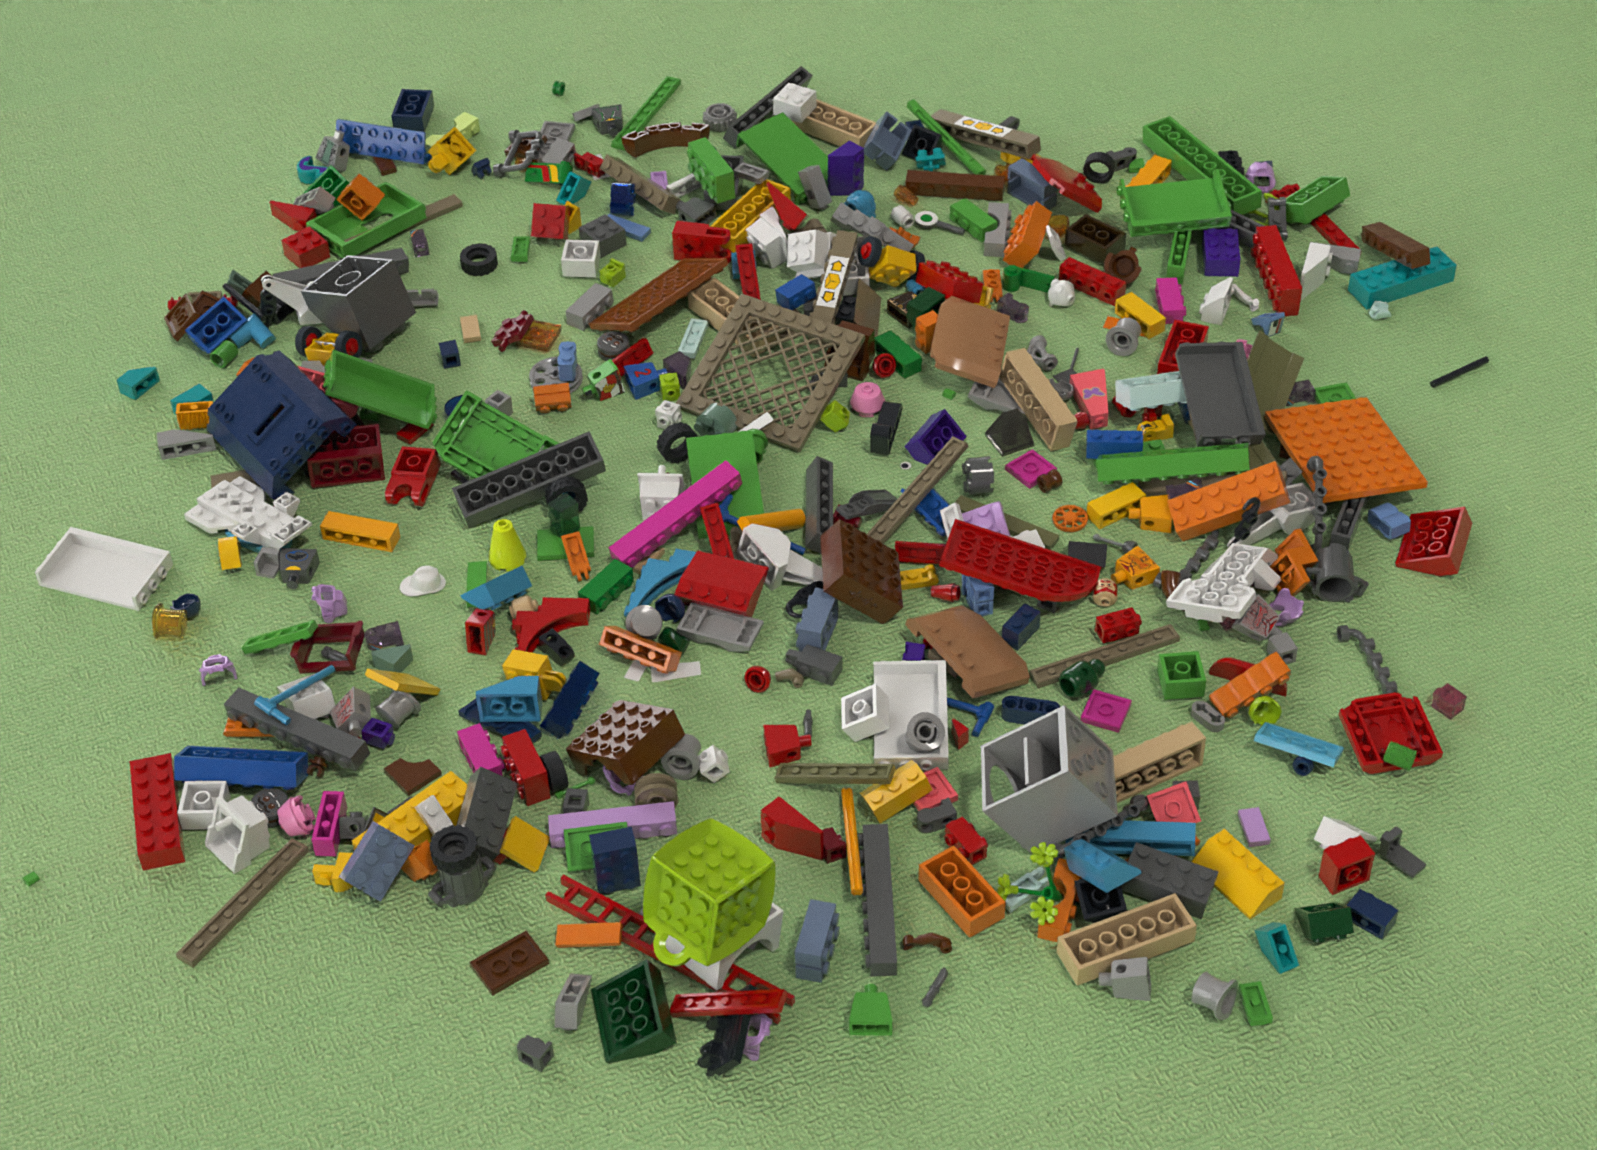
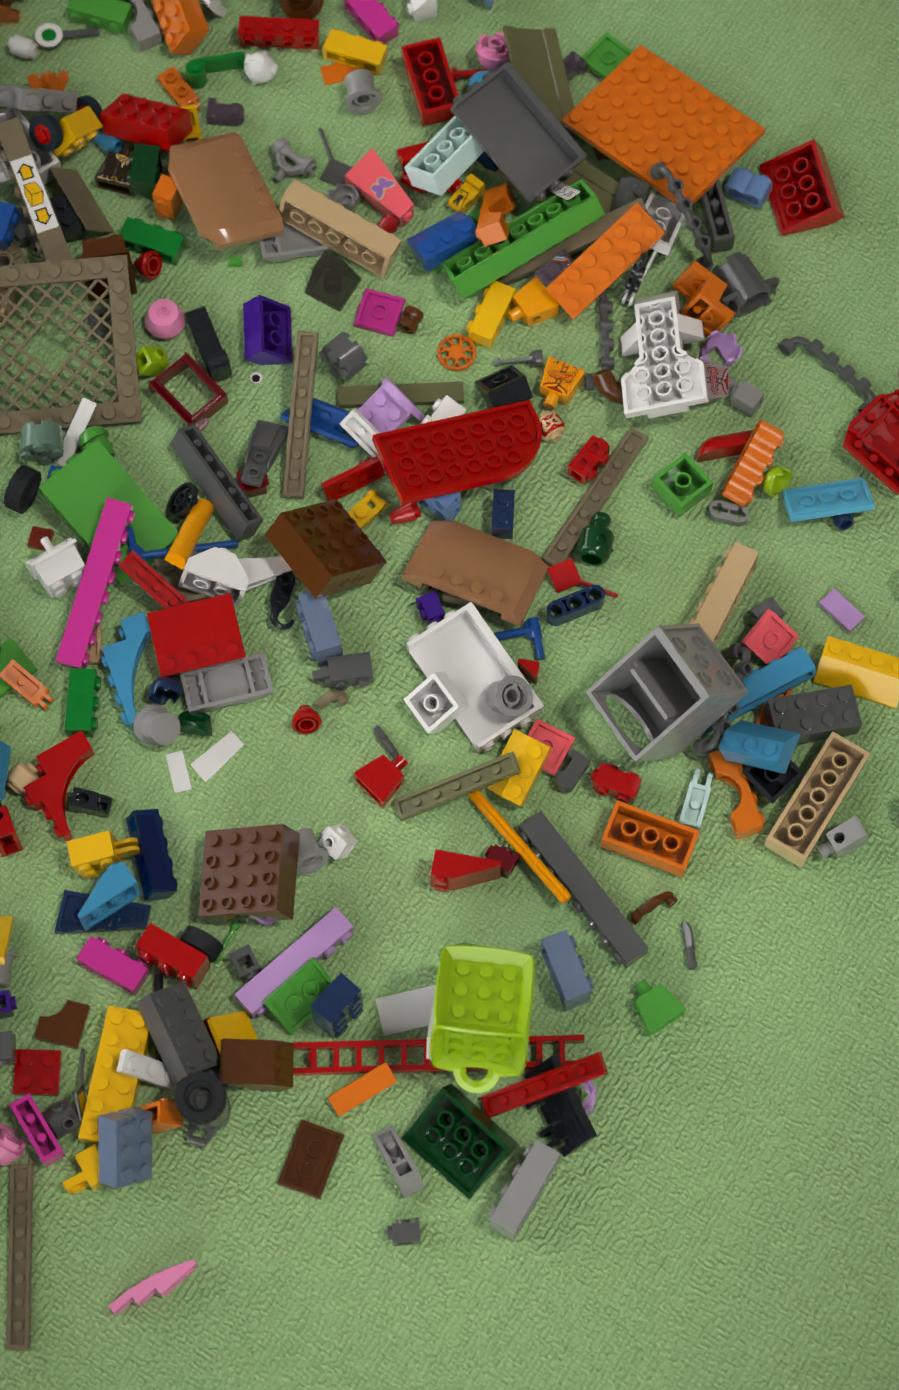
camera: 35 degrees left, 25 degrees up
orange brick [599,626,682,674] -> none
dark tan wheel [634,773,678,808] -> none
lime plant [997,842,1063,925] -> none
dark pink tile [1080,689,1132,733] -> none
none -> red plate [13,1049,62,1096]
none -> bright pink slope [108,1260,198,1316]
none -> dark red piece [148,352,228,431]
none -> black wheel [167,482,199,519]
none -> reddish brown slope [220,1039,294,1092]
none -> orange arch [475,183,516,247]
none -> light grey brick [488,1140,561,1241]
none -> red piece [547,557,618,598]

